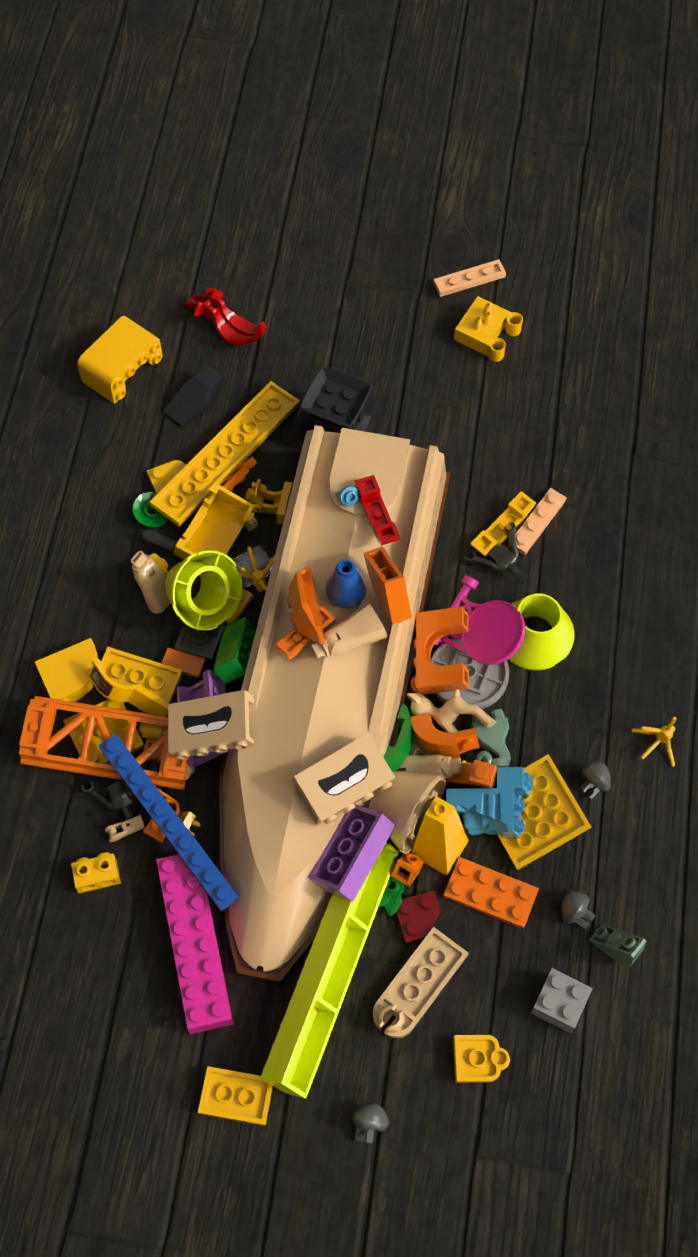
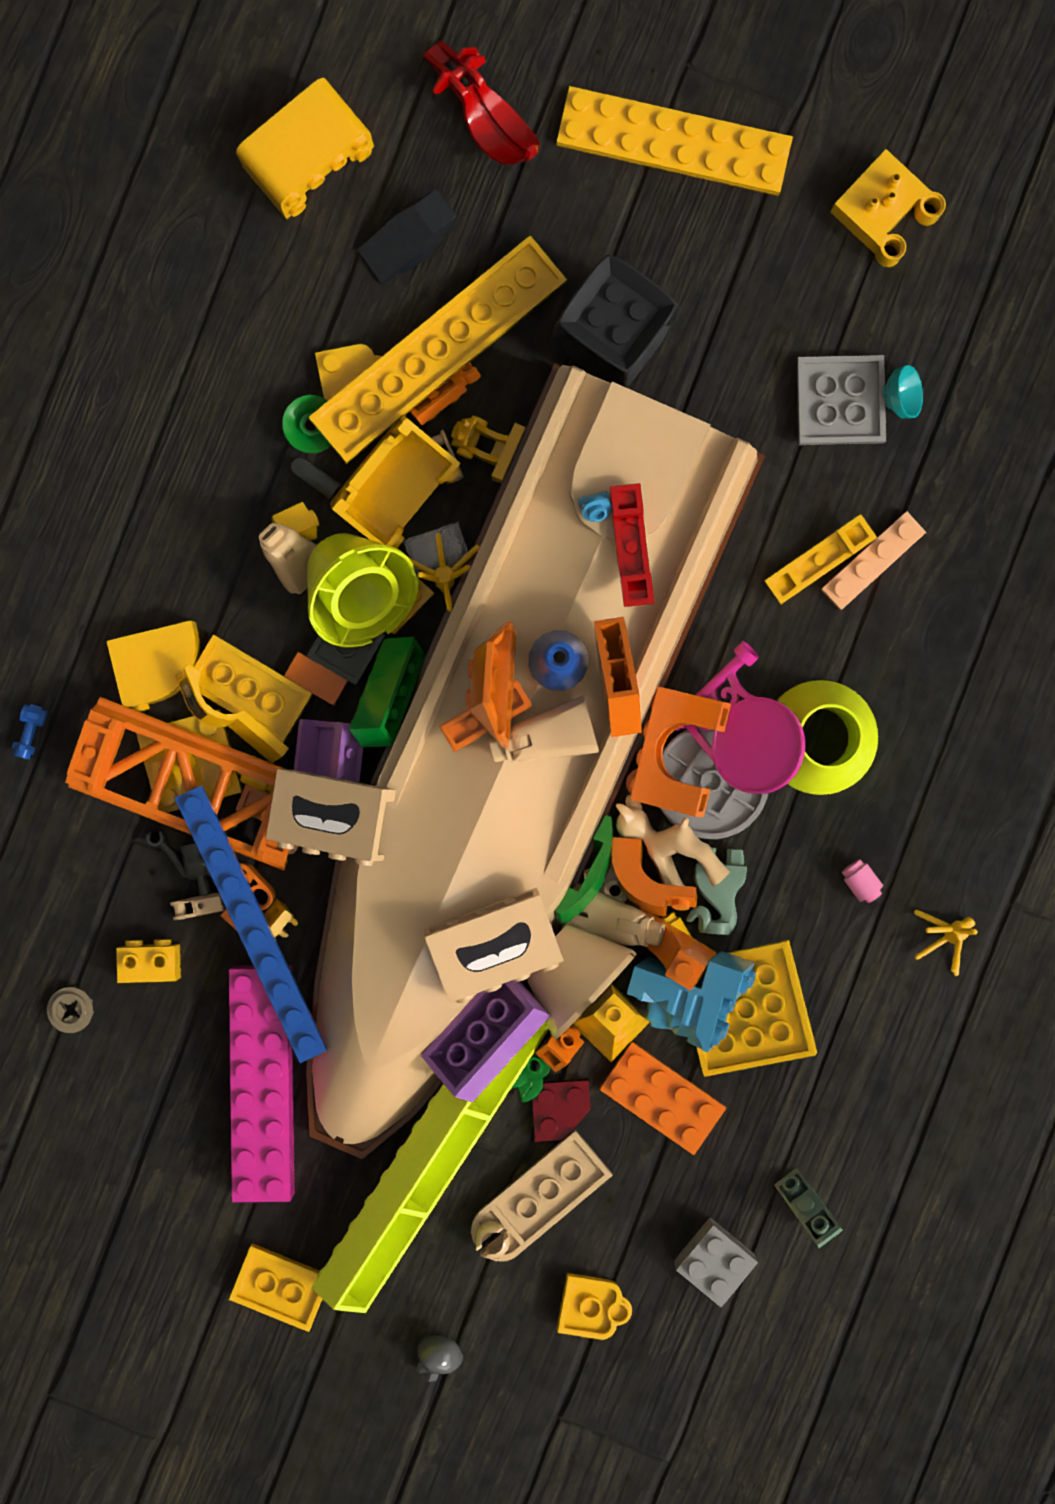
camera: 15 degrees right, 25 degrees up
light nougat plate [433,260,506,297] -> none
pearl dark grey piece [464,522,521,577] -> none
dark grey piece [561,891,595,929] -> none
dark grey piece [580,761,611,799] -> none
none -> dark tan gear [47,987,94,1033]
none -> yellow plate [557,86,793,196]
none -> light grey plate [796,355,886,445]
none -> bright pink brick [842,859,883,903]
none -> teal piece [883,365,923,419]

